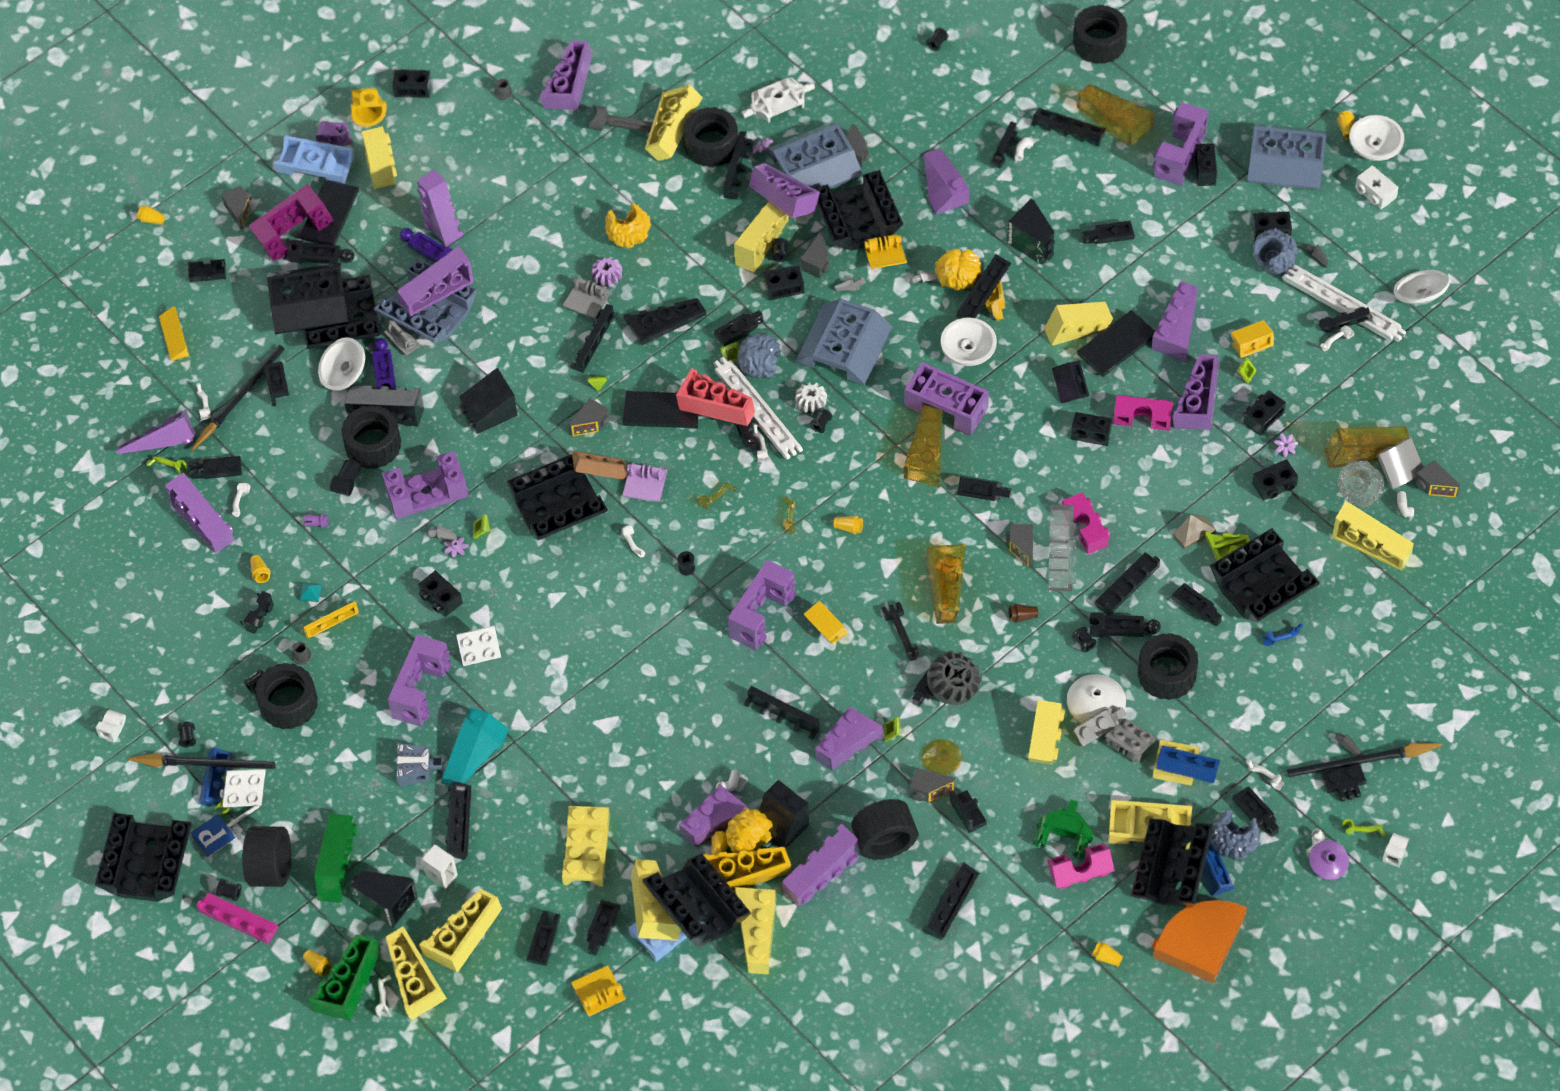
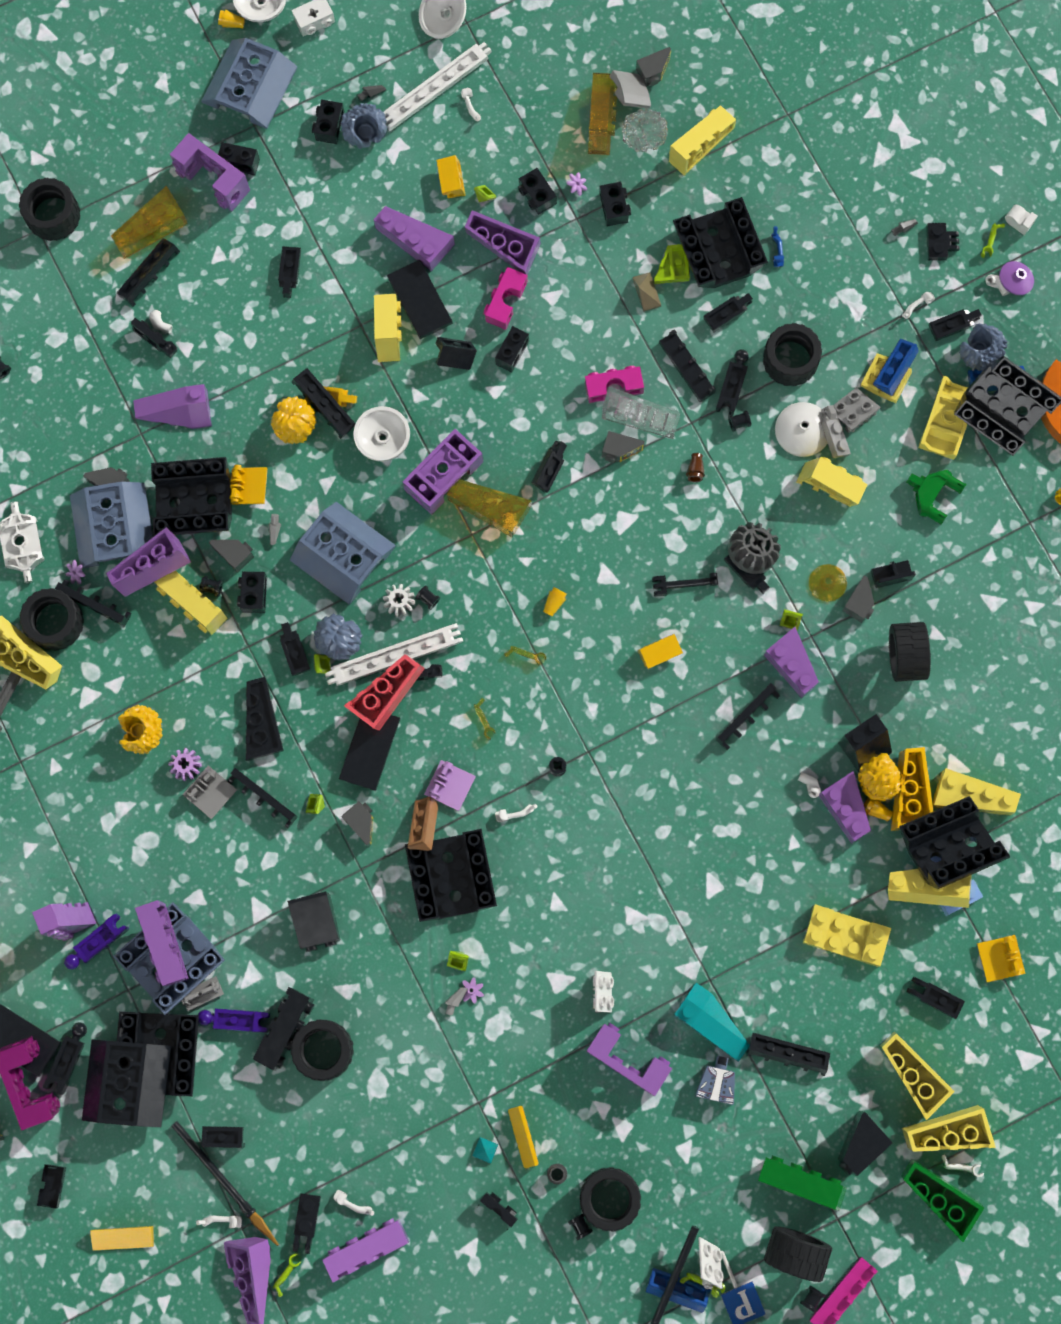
camera: 75 degrees left, 20 degrees up
black bush [177,722,196,748] -> none
yellow cone [250,555,271,583] -> none
yellow cone [303,950,333,977] -> none
medium lavender pin [304,513,329,528] -> none
white dish [318,338,365,391] -> none
black piece [330,458,361,497] -> none
medium lavender plate [382,451,468,519] -> none
black brick [418,570,463,617] -> none
white brick [422,845,458,890] -> none
black hinge [587,900,620,956] -> none
medium lavender plate [728,560,796,650] -> none
white piece [752,424,769,462] -> none
medium lavender wedge [782,823,858,907] -> none
light grey bar [910,270,938,284] -> none
black hinge [922,862,980,940] -> none
clear yellow wedge [925,544,966,624] -> none
black slope [1007,198,1055,265] -> none
dark pink arch [1047,843,1114,888] -> none
black piece [1287,743,1443,777] -> none
black hinge [1319,307,1373,332] -> none
white arm [1397,491,1414,518] -> none

